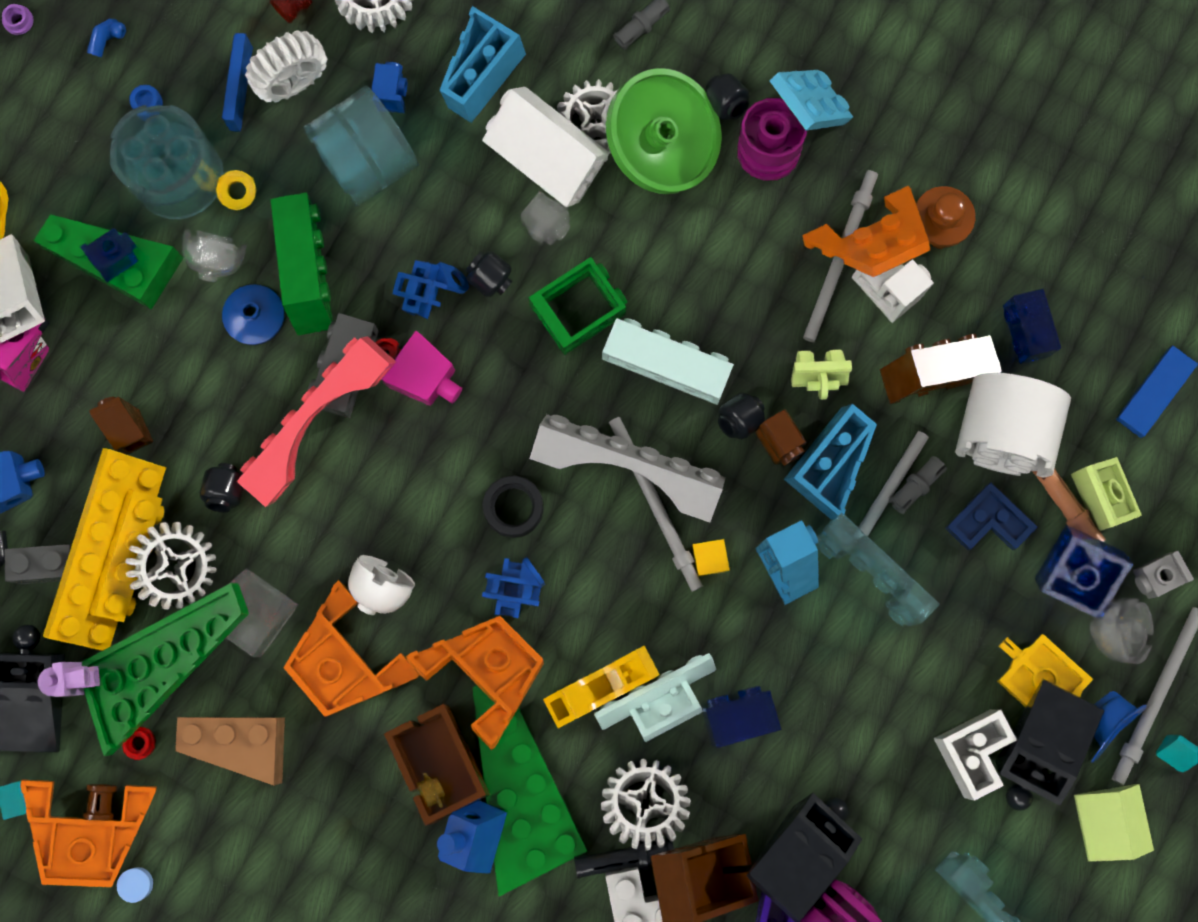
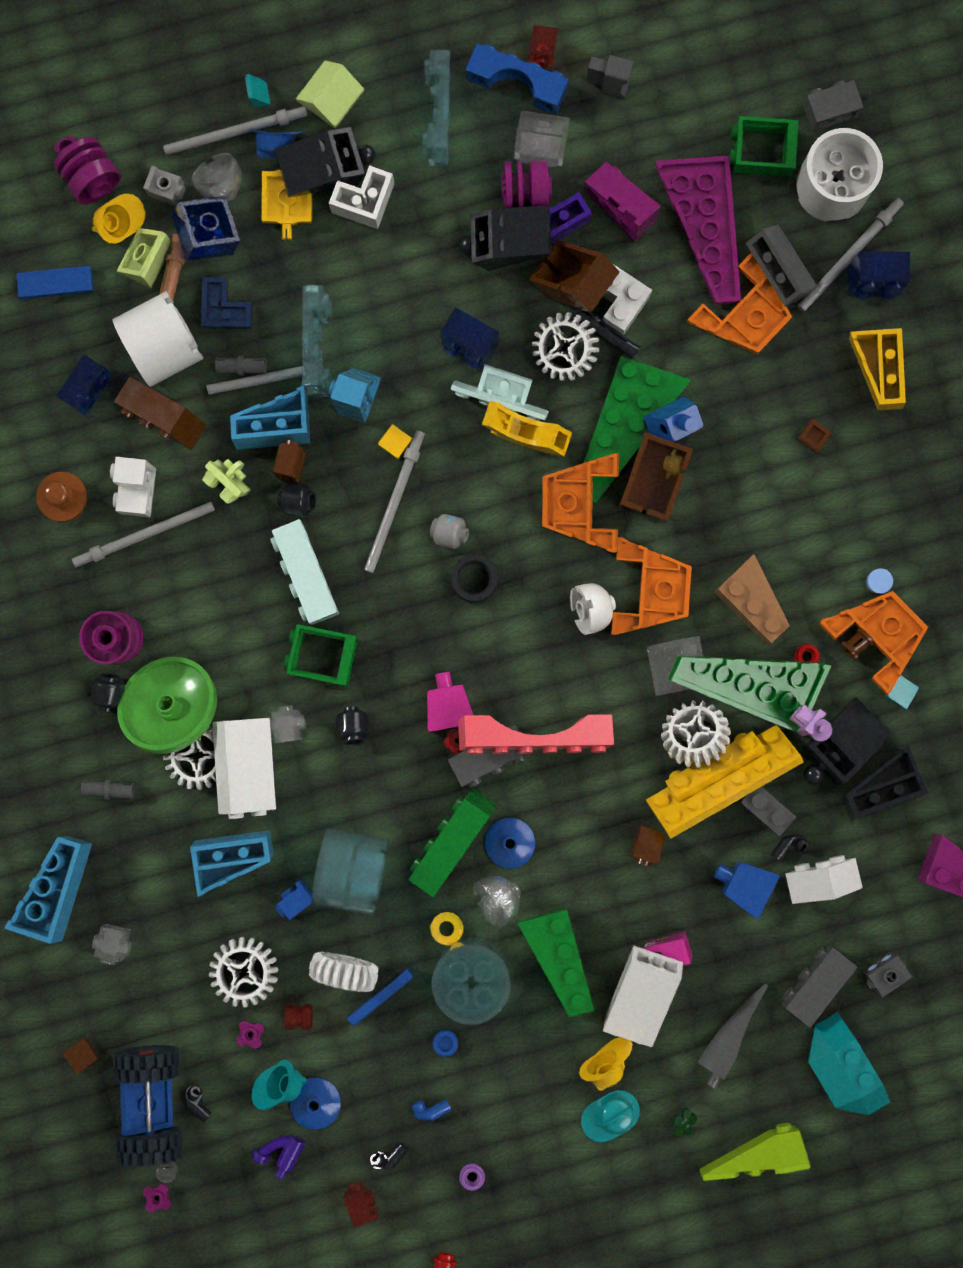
camera: 130 degrees left, 5 degrees up
clear blue brick [80,228,138,282] -> none
black head [199,463,244,513] -> none
blue piece [392,260,469,319] -> none
blue piece [482,557,545,618] -> none
light grey arch [529,414,726,523] -> none
medium azure plate [770,70,853,130] -> none
orange wing [802,186,930,277] -> none
none -> yellow piece [91,193,145,244]
none -> light grey head [430,514,469,549]

